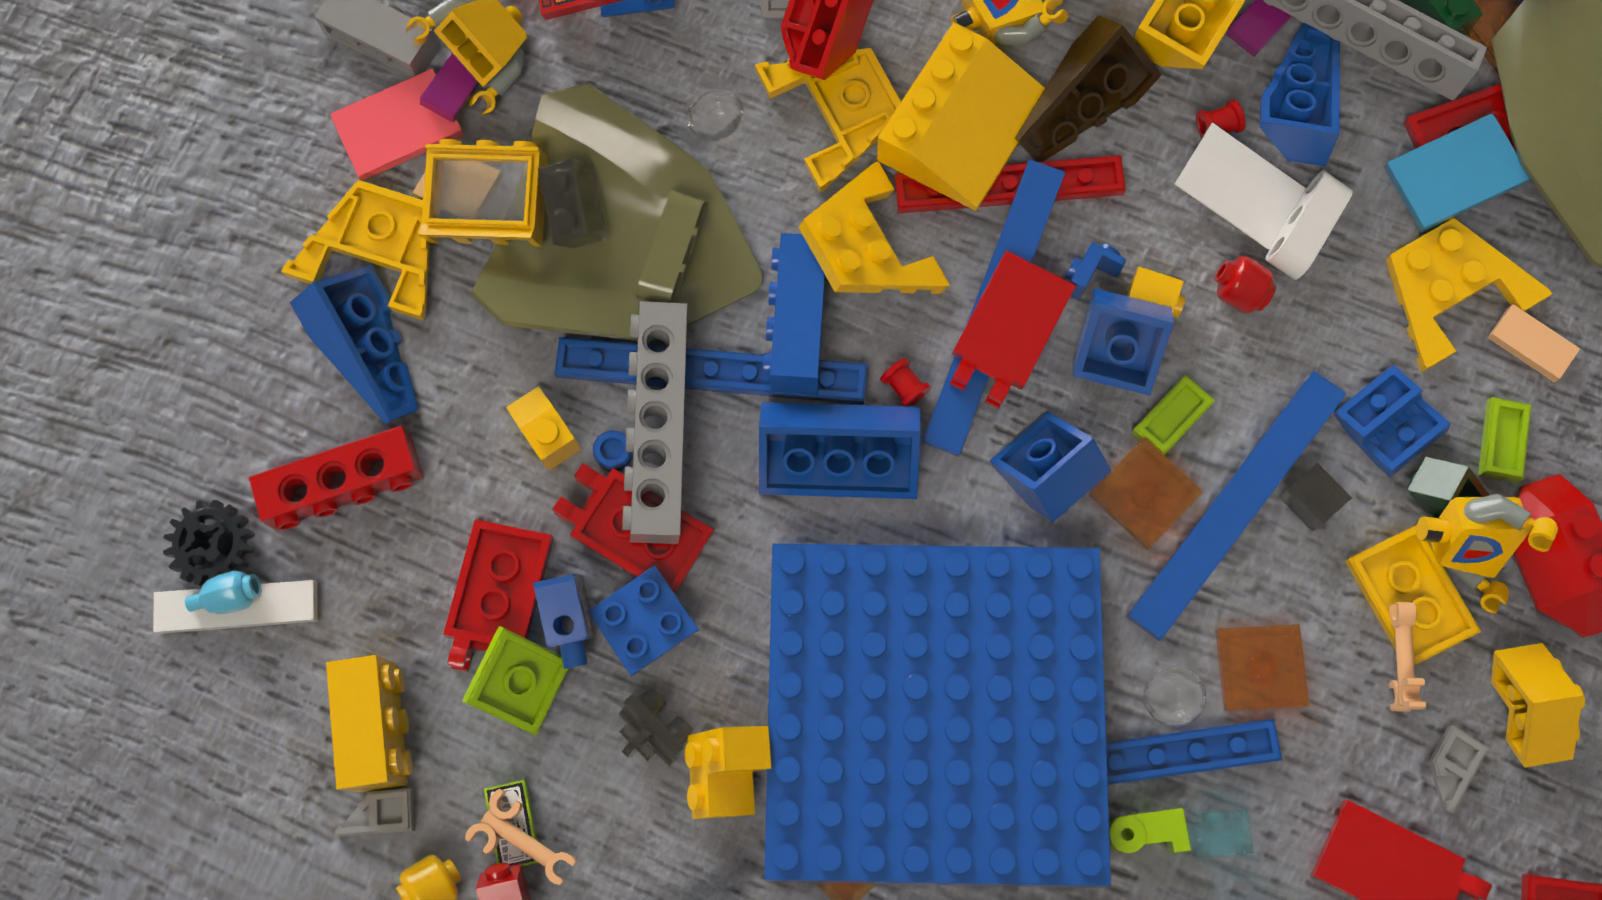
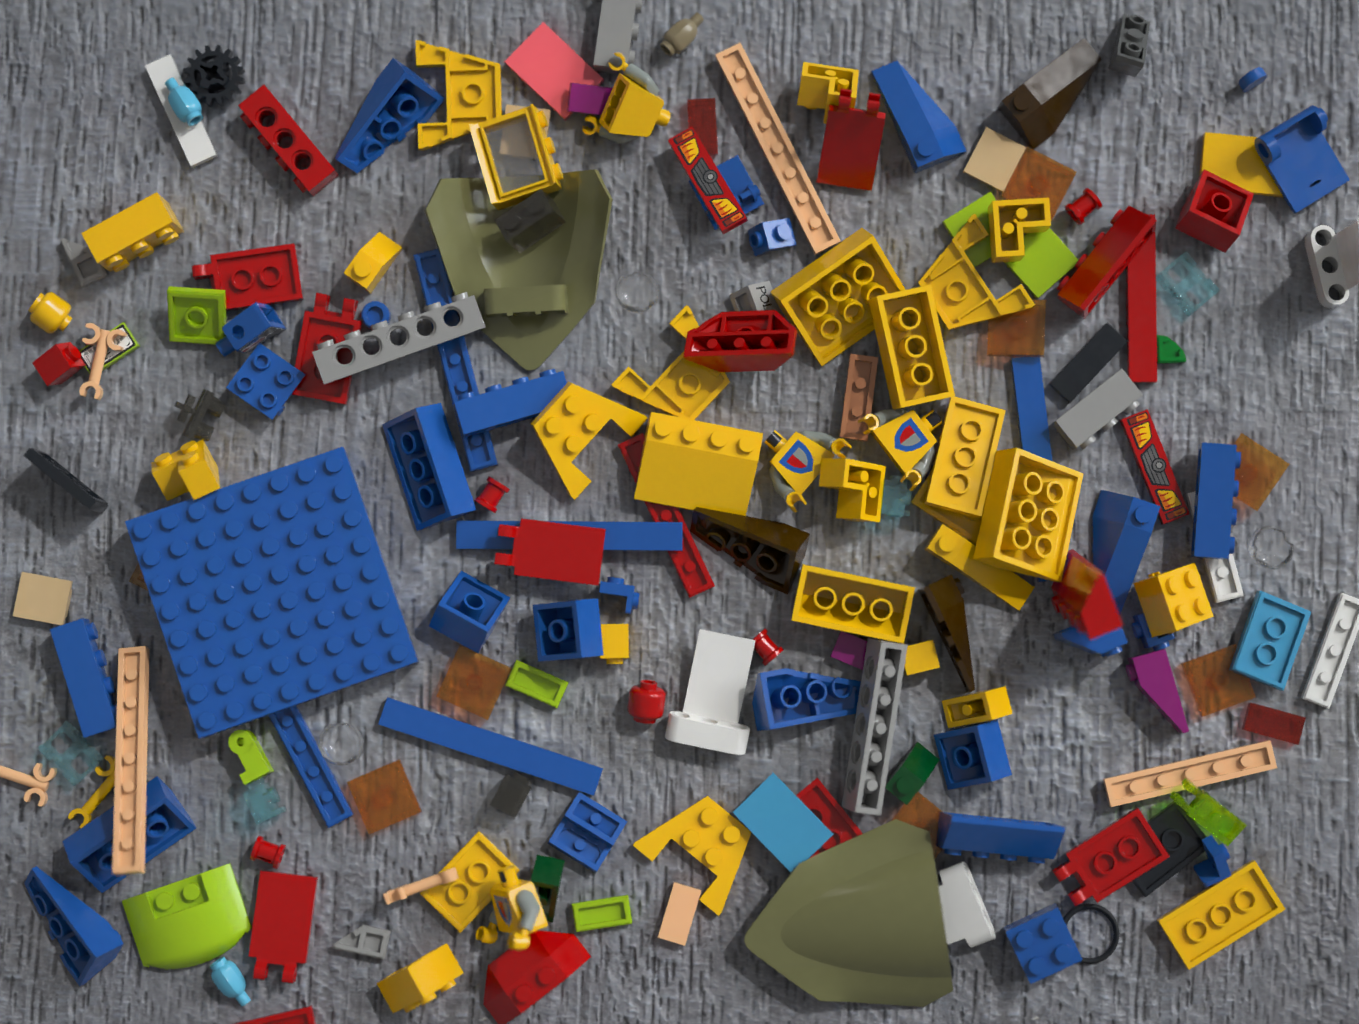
camera: 65 degrees right, 10 degrees up
none -> red bush [250,836,286,869]

